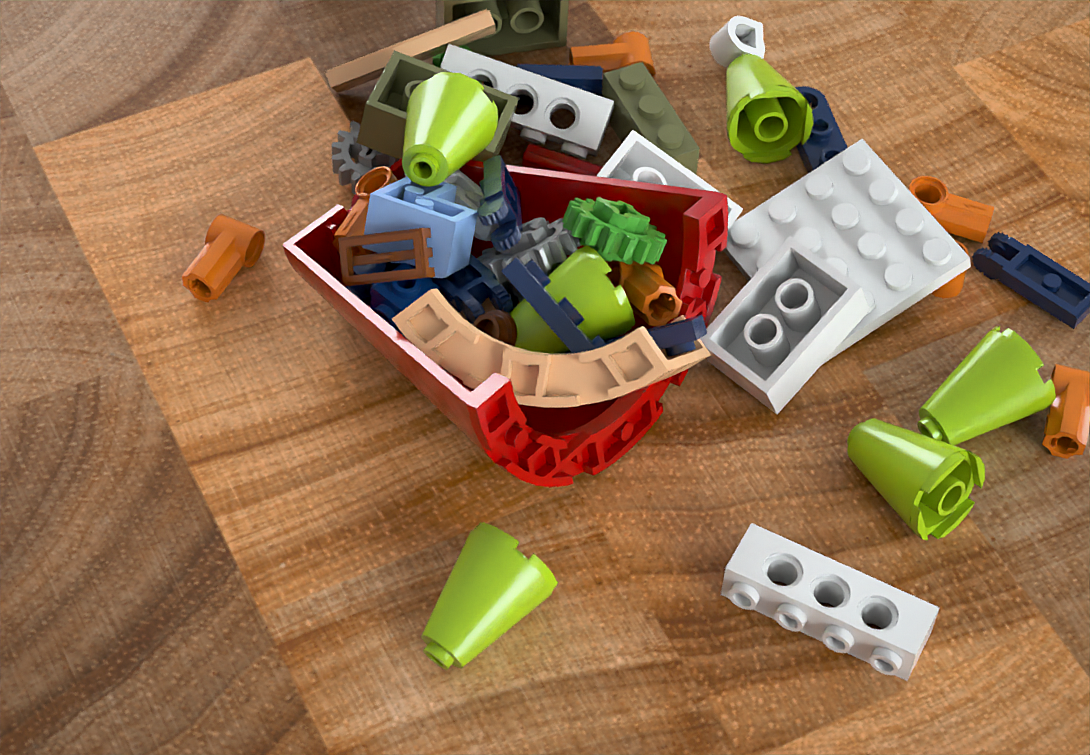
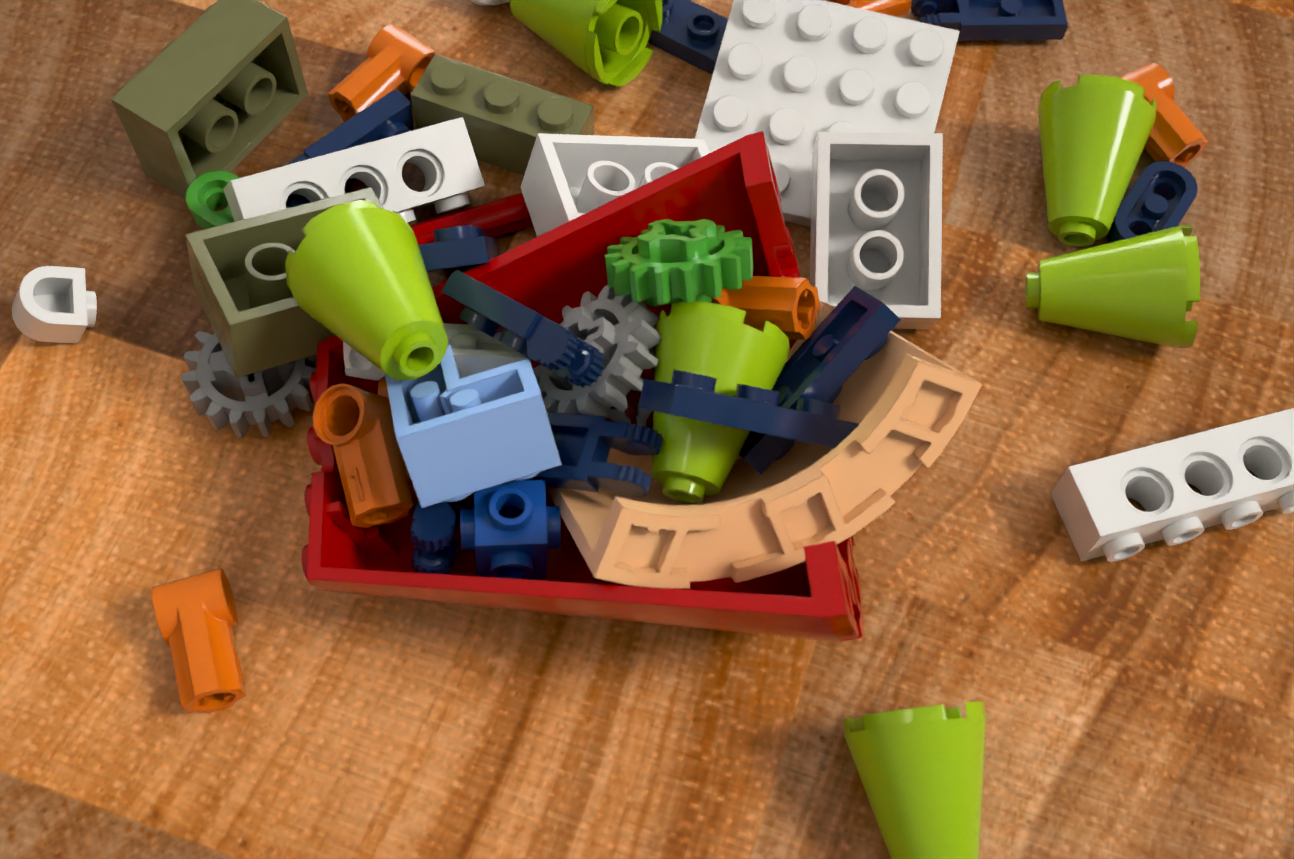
camera: 45 degrees left, 10 degrees up
light nougat tile [325,9,496,93] -> none
dark orange tile [338,228,435,286] -> none
reddish brown plate [473,310,517,347] -> none
none -> white plate [12,266,97,344]
none -> dark blue plate [418,225,500,271]
none -> dark blue plate [1108,161,1198,243]

